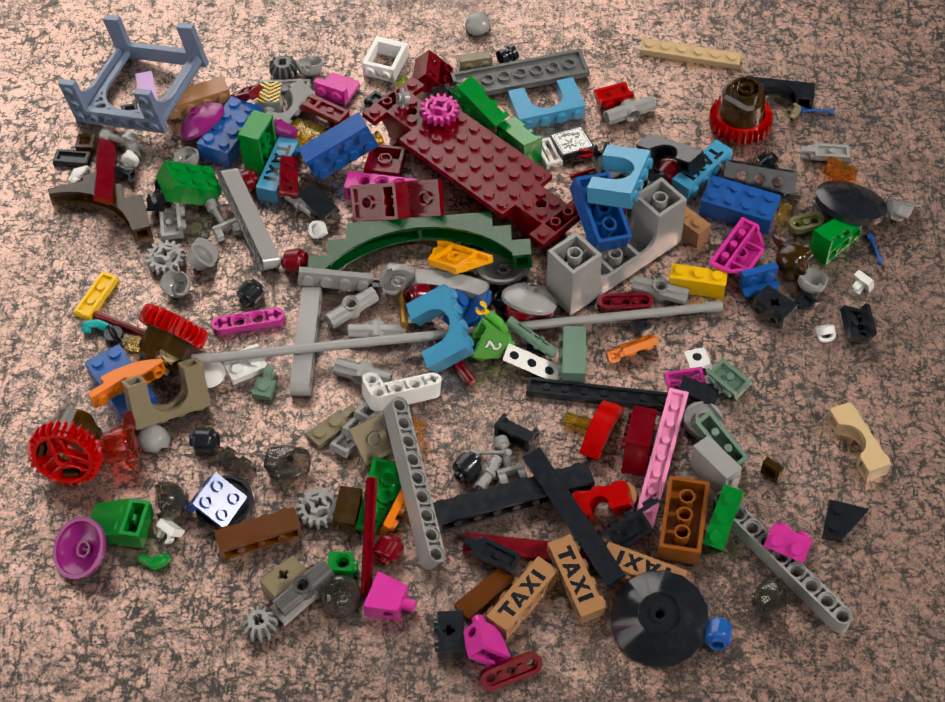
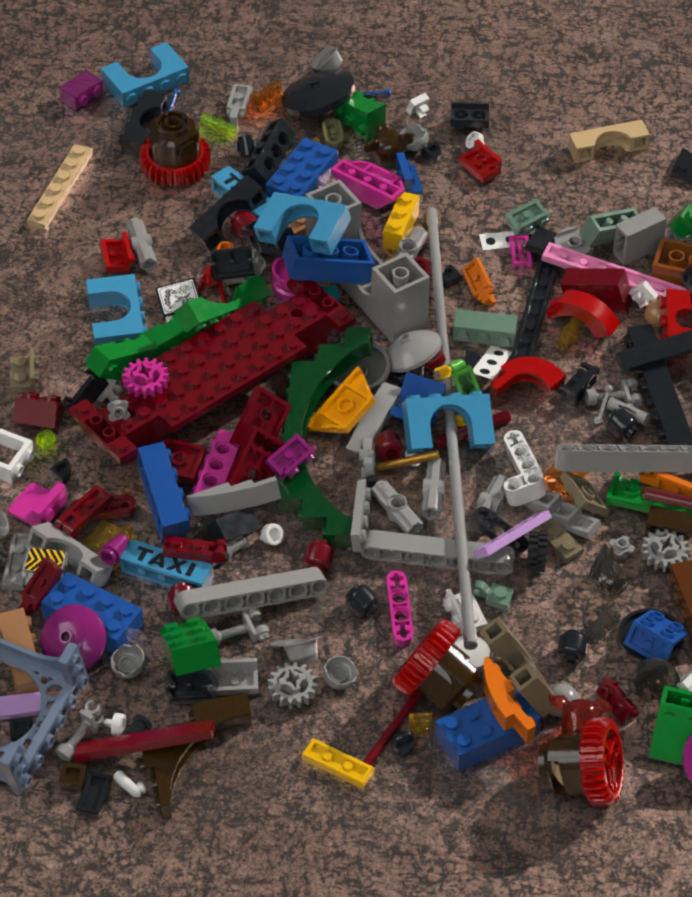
camera: 85 degrees left, 5 degrees down
teal arm [81,319,109,333] -> none
green brick [238,110,277,175] -> none
dark grey plate [451,49,590,96] -> none
black wheel [496,44,519,64] -> none
sand green pin [506,316,558,359] -> none
black brick [752,284,798,329] -> none
dark brown plate [760,457,784,483] -> none
none -> magenta brick [59,69,103,110]
none -> dark azure arch [101,42,189,108]
none -> green arch [174,274,272,333]
none -> light grey slope [187,476,281,516]
none -> clear neon green pin [200,112,239,138]
none -> magenta bracket [265,433,317,481]
none -> red bracket [458,139,502,184]
none -> black beam [471,507,528,556]
none -> lavender tile [473,510,552,559]
none -> red arch [490,357,566,399]
none -> black tyre [527,531,548,572]
none -> dark red hinge [596,676,639,725]
none -> light grey plate [609,536,635,558]
none -> white tile [629,280,658,308]

